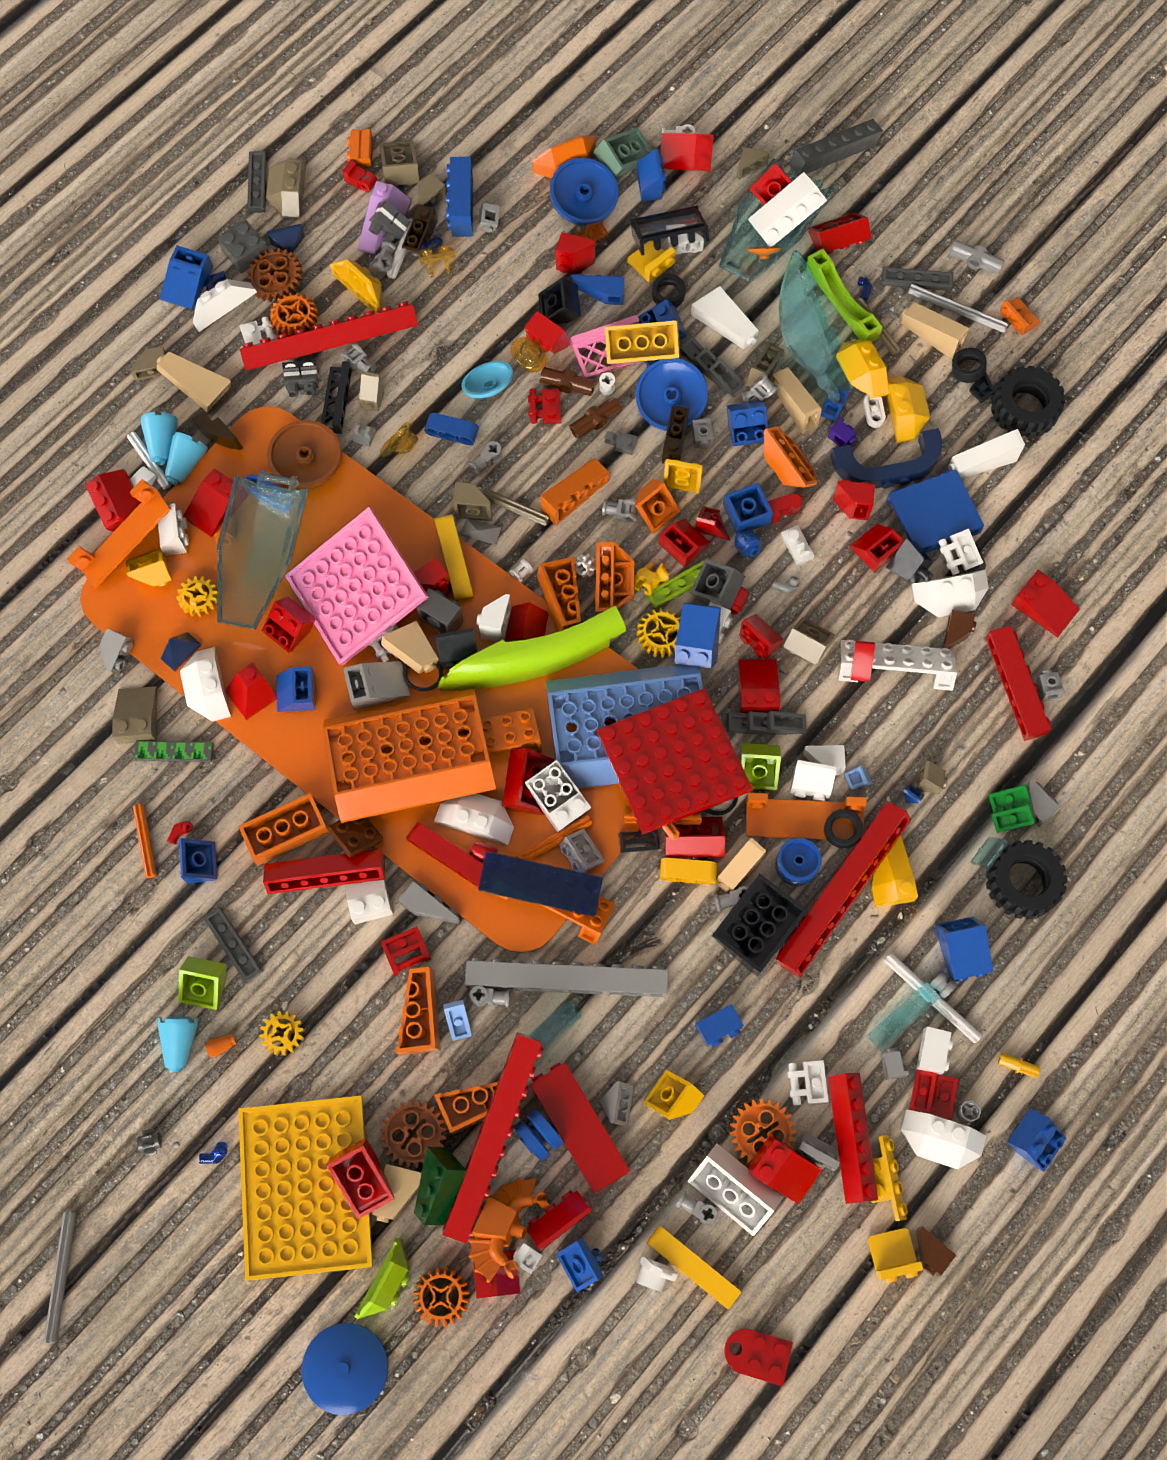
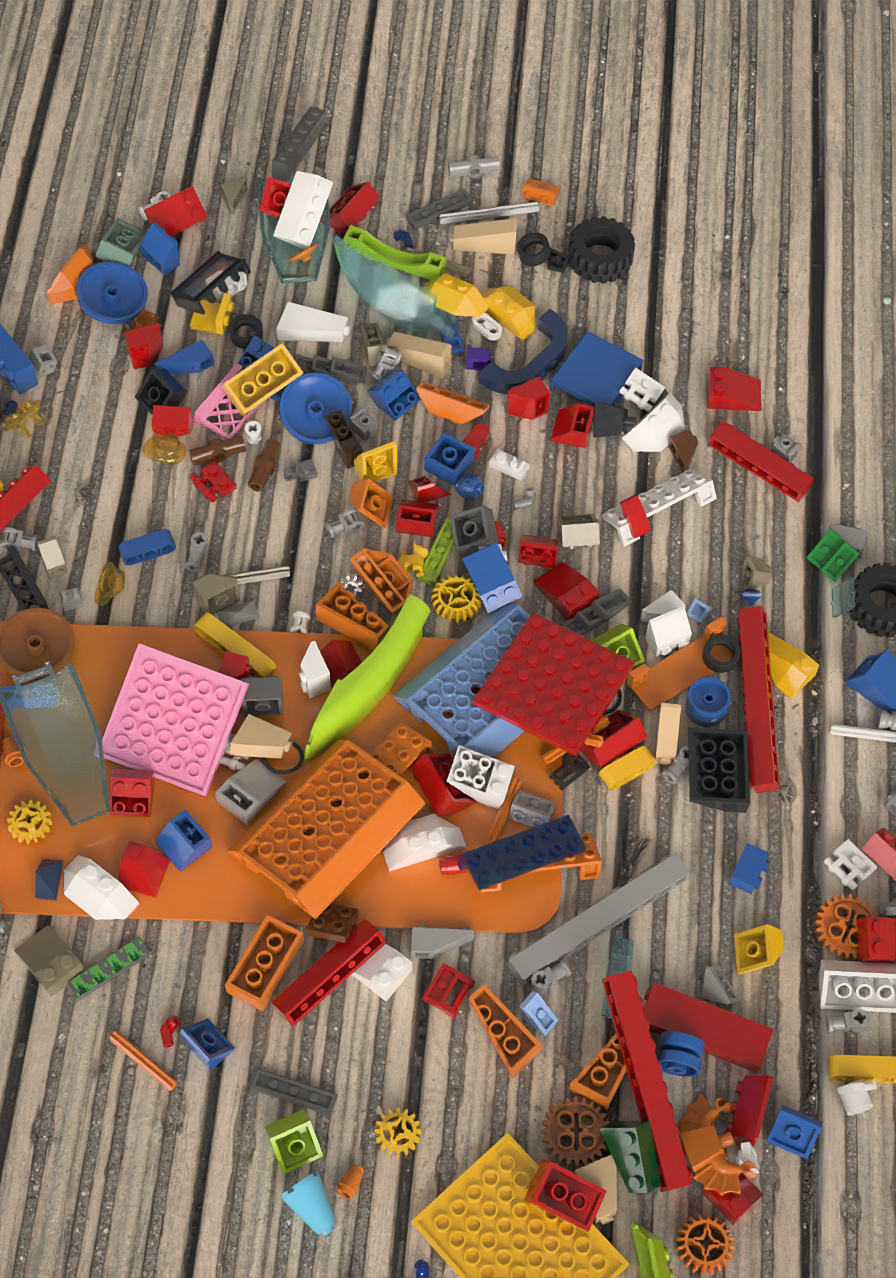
camera: 40 degrees left, 10 degrees down
red beam [406,822,496,891] -> none
black slope [435,628,477,670] -> none
medium azure dish [462,361,514,399] -> none
orange wedge [540,458,610,526] -> none
clear light blue slope [867,982,941,1051] -> none
white slope [948,429,1025,479] -> none

